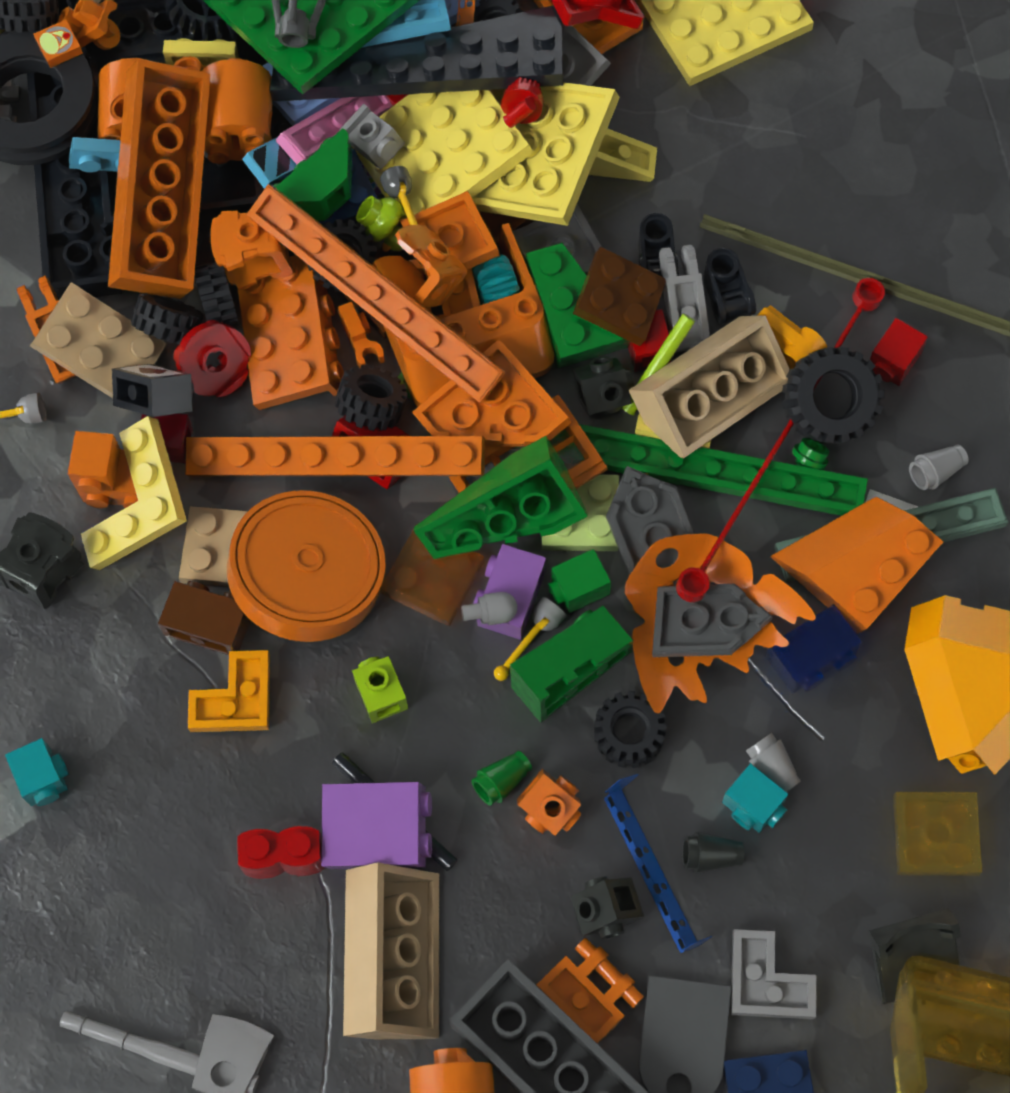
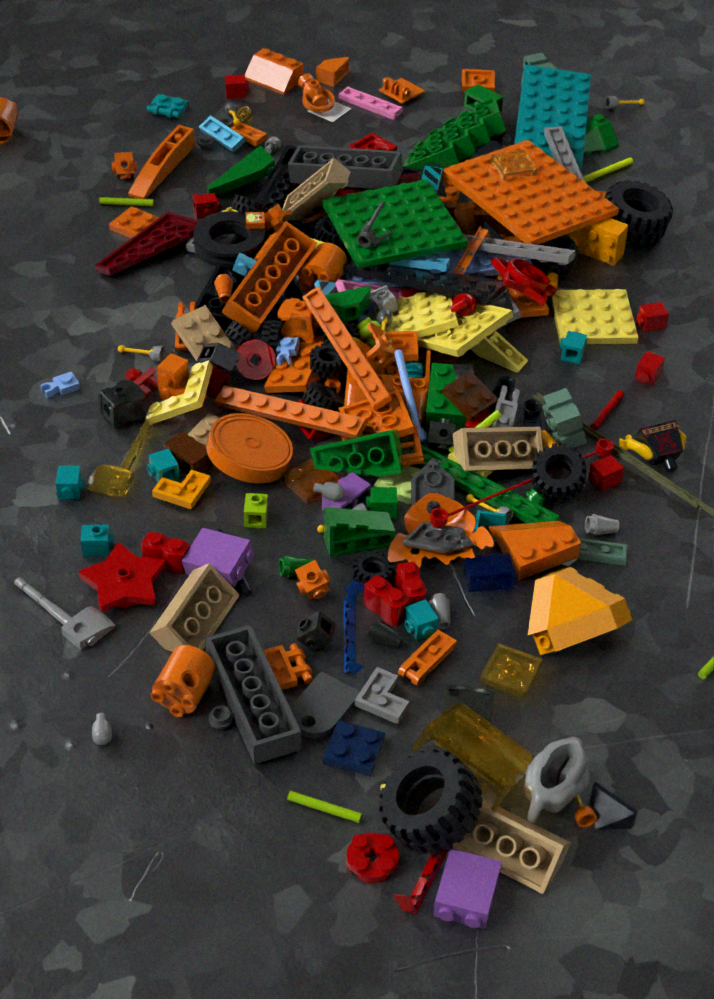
camera: 20 degrees right, 25 degrees down
none -> red plate [78,543,166,612]
none -> teal brick [81,524,114,557]
none -> clear yellow piece [86,420,152,497]
none -> red hips [125,366,158,401]
none -> teal brick [147,449,180,483]
none -> orange cone [214,274,234,303]
none -> light blue plate [276,337,300,366]
none -> black tyre [310,343,346,379]
none -> red brick [364,575,409,627]
none -> light blue piece [394,349,428,444]
none -> red brick [396,562,426,605]
none -> orange plate [398,630,457,687]
none -> hinge [466,494,513,525]
none -> teal bracket [474,510,507,532]
none -> sand green brick [542,388,586,448]
none -> teal brick [560,331,587,364]
none -> red bar [590,390,624,431]
none -> torso [619,420,687,472]
none -> red brick [634,351,665,386]

